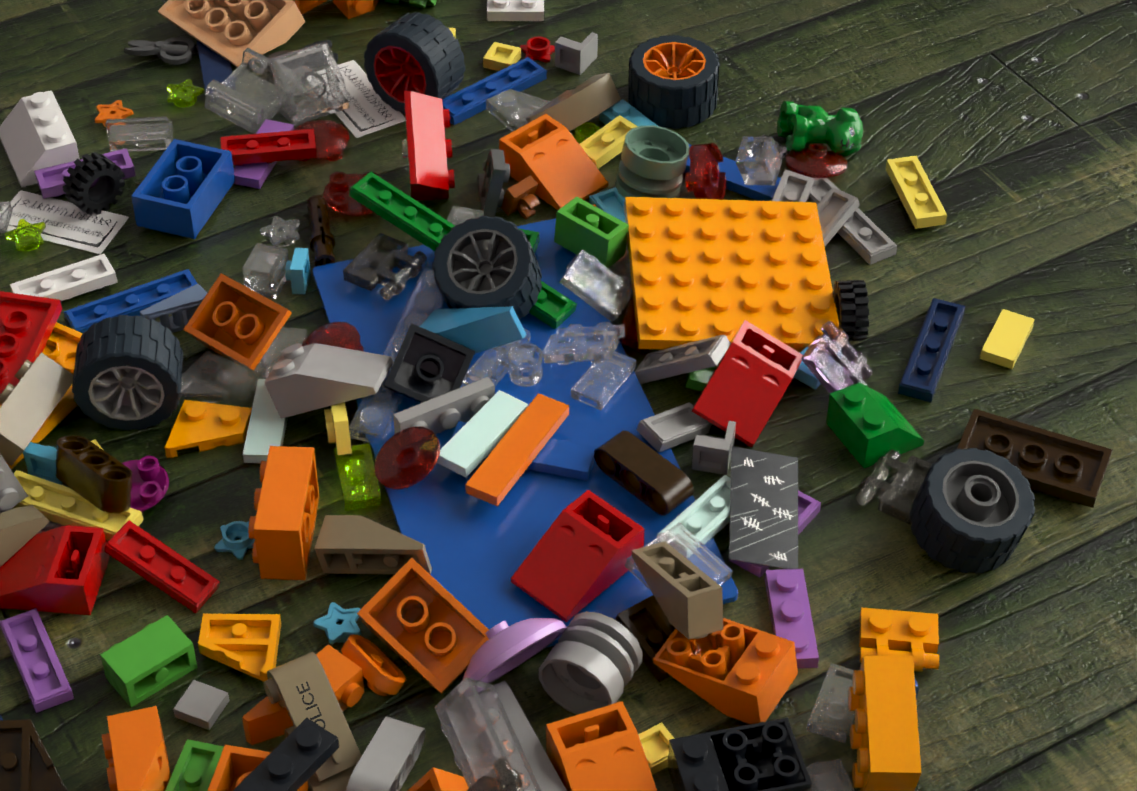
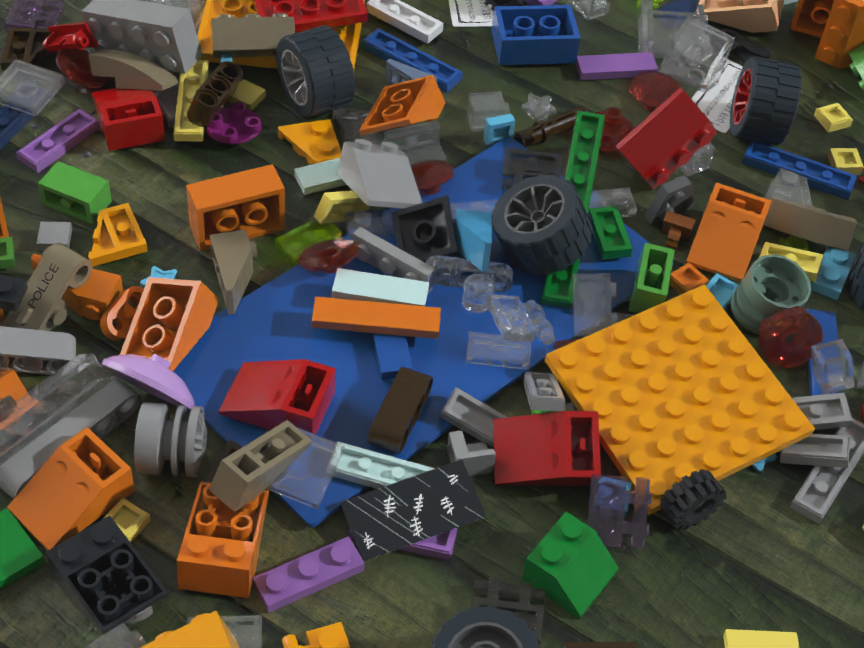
camera: 60 degrees right, 5 degrees up
red tile [104,520,220,613] -> none
red plate [221,129,317,166] -> none
dark blue tile [898,298,965,402] -> none

